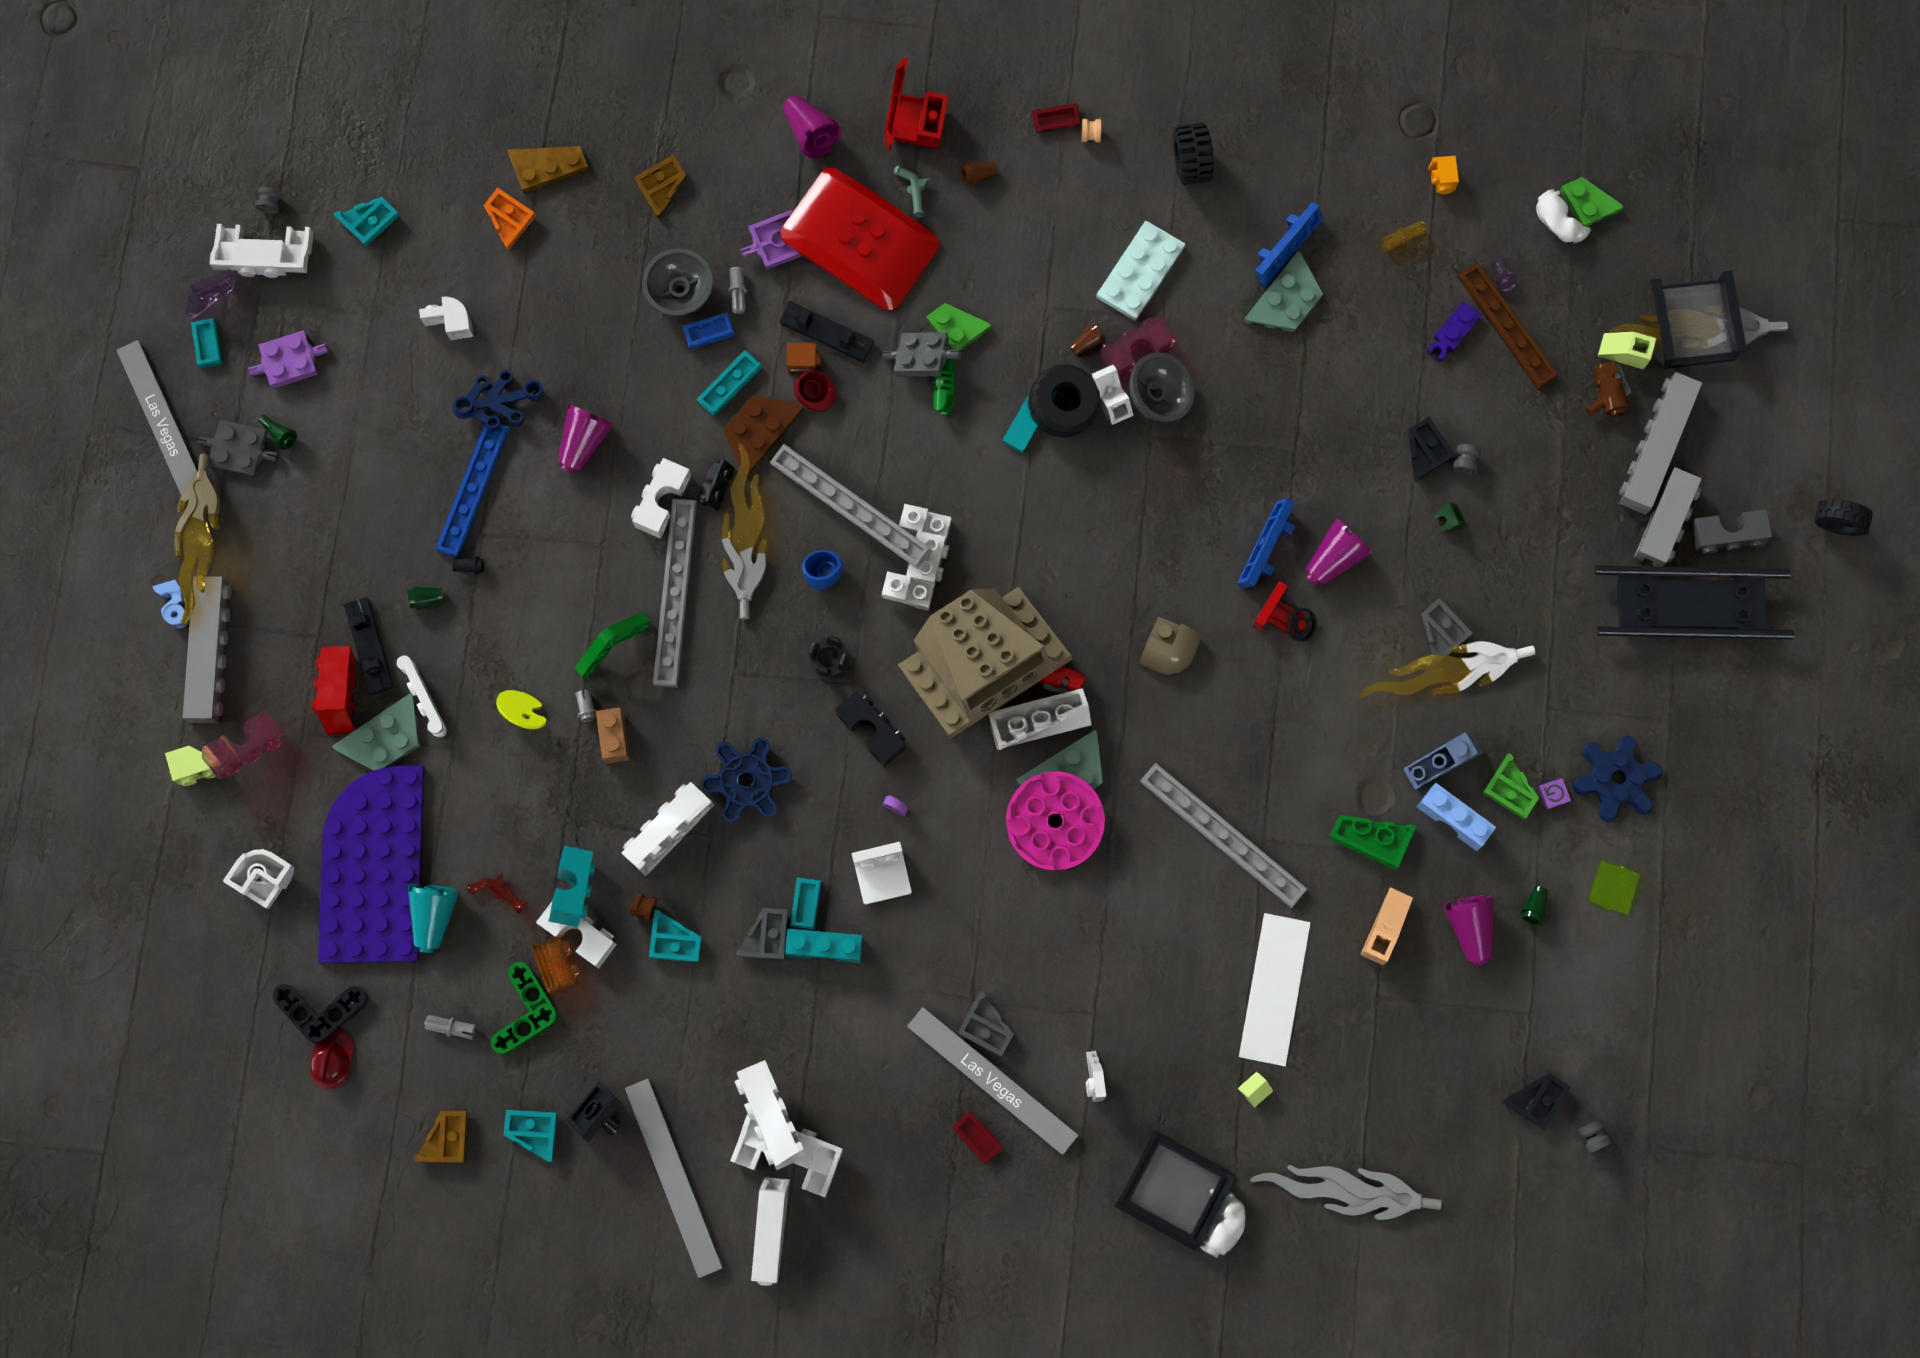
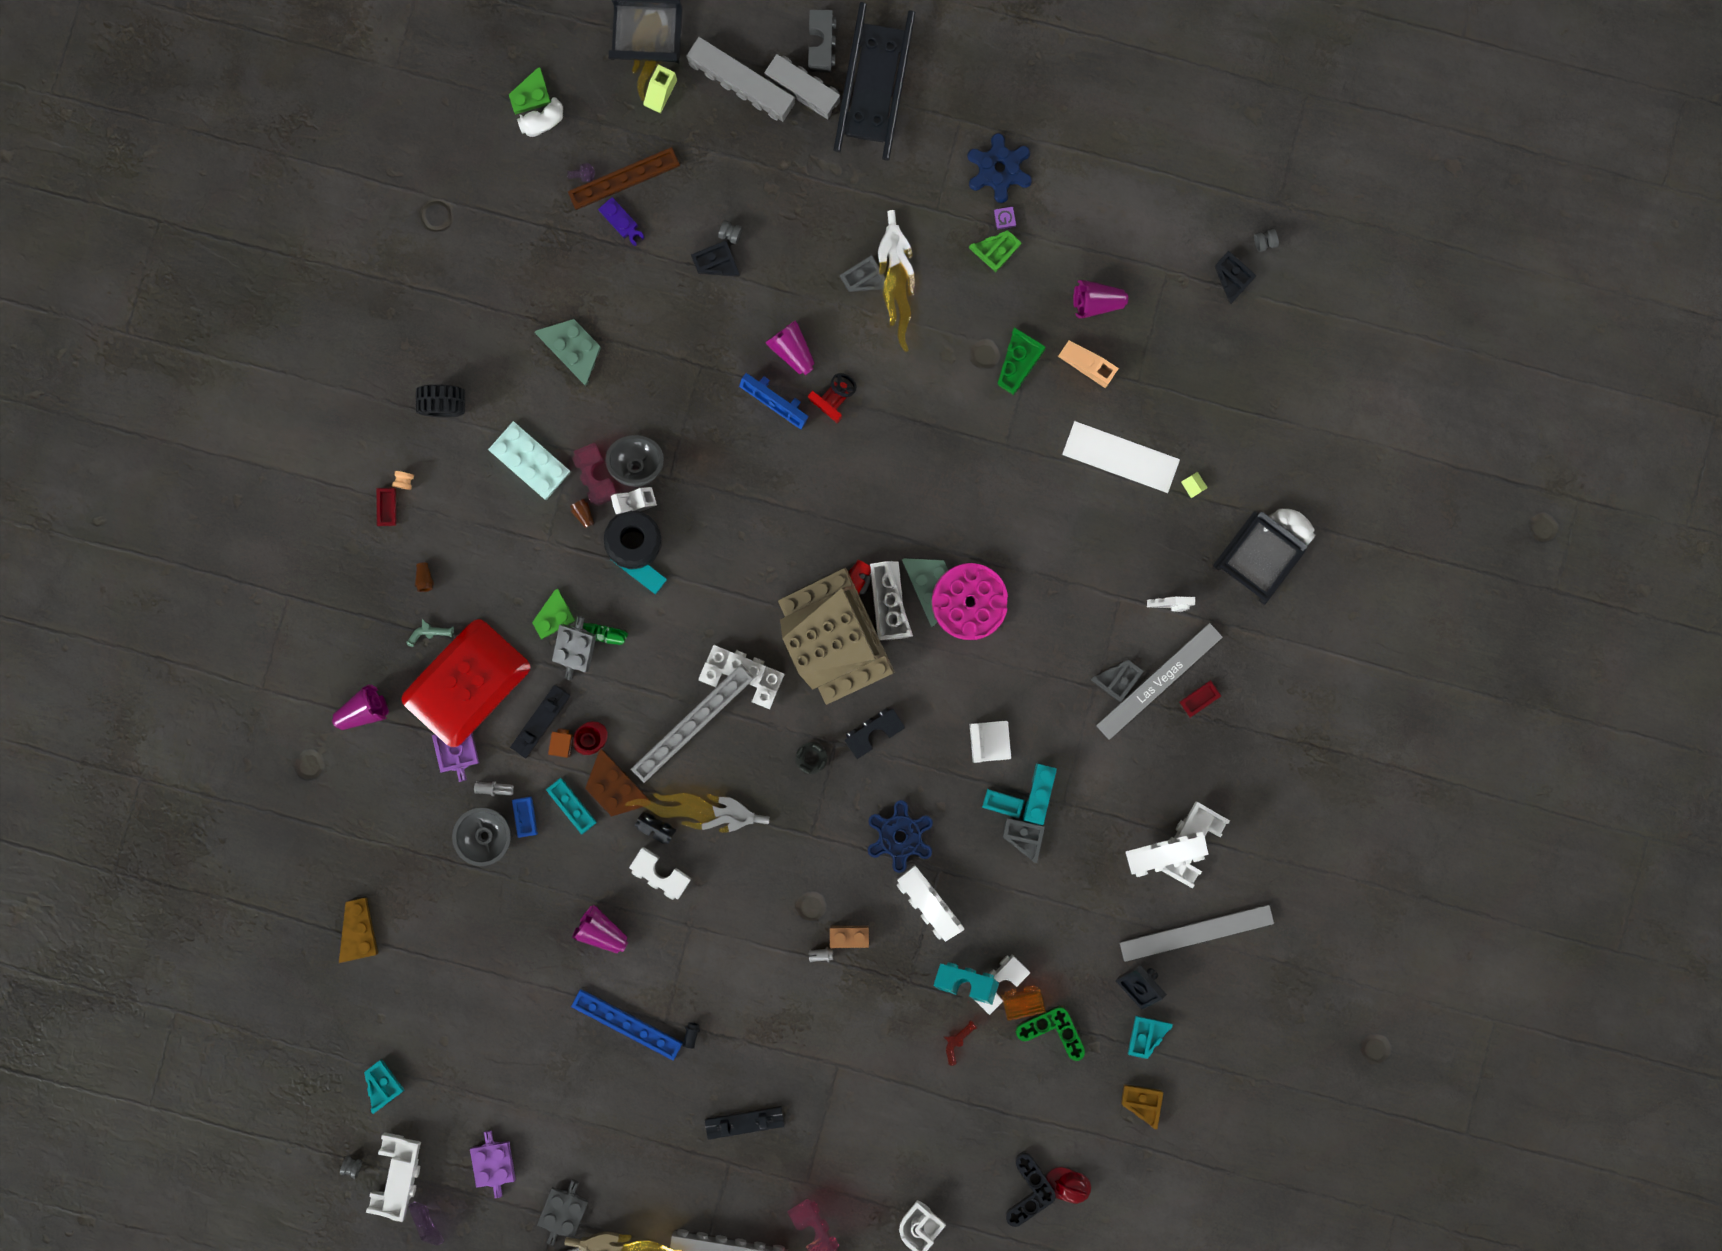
camera: 80 degrees left, 10 degrees up
teal tile [191,318,223,368] -> none
dark green cone [259,415,297,450] -> none
red wedge [312,646,356,735] -> none
dark purple plate [318,765,425,964] -> none
sand green wing [332,693,420,771] -> none
white plate [397,656,447,738] -> none
dark green cone [407,587,444,610] -> none
teal cone [408,884,459,953] -> none
white brick [419,297,474,340] -> none
light grey axle [425,1015,476,1040] -> none
dark blue plant [452,370,544,432] -> none
orange wing [484,188,536,250] -> none
neon yellow piece [496,690,546,729] -> none
green beam [574,612,652,679] -> none
reddish brown wheel [630,892,658,921] -> none
pearl gold wing [634,155,686,218] -> none
teal wing [649,910,702,963] -> none
light grey tile [653,499,697,688] -> none
white slope [751,1177,790,1286] -> none
blue hat [802,550,844,590] -> none
red piece [883,57,948,152] -> none
medium lavender tile [883,795,909,817] -> none
dark tan brick [1139,617,1202,675] -> none
light grey tile [1139,763,1308,909] -> none
light grey piece [1250,1165,1442,1220] -> none
blue hinge [1255,202,1323,288] -> none
clear yellow axle [1380,221,1427,252] -> none
sand blue slope [1403,731,1484,790] -> none
light blue arch [1417,783,1496,851] -> none
light orange brick [1428,156,1459,194] -> none
dark green tile [1434,503,1467,531] -> none
dark green cone [1521,886,1548,925] -> none
reddish brown piece [1585,361,1631,417] -> none
clear neon green piece [1588,860,1640,915] -> none

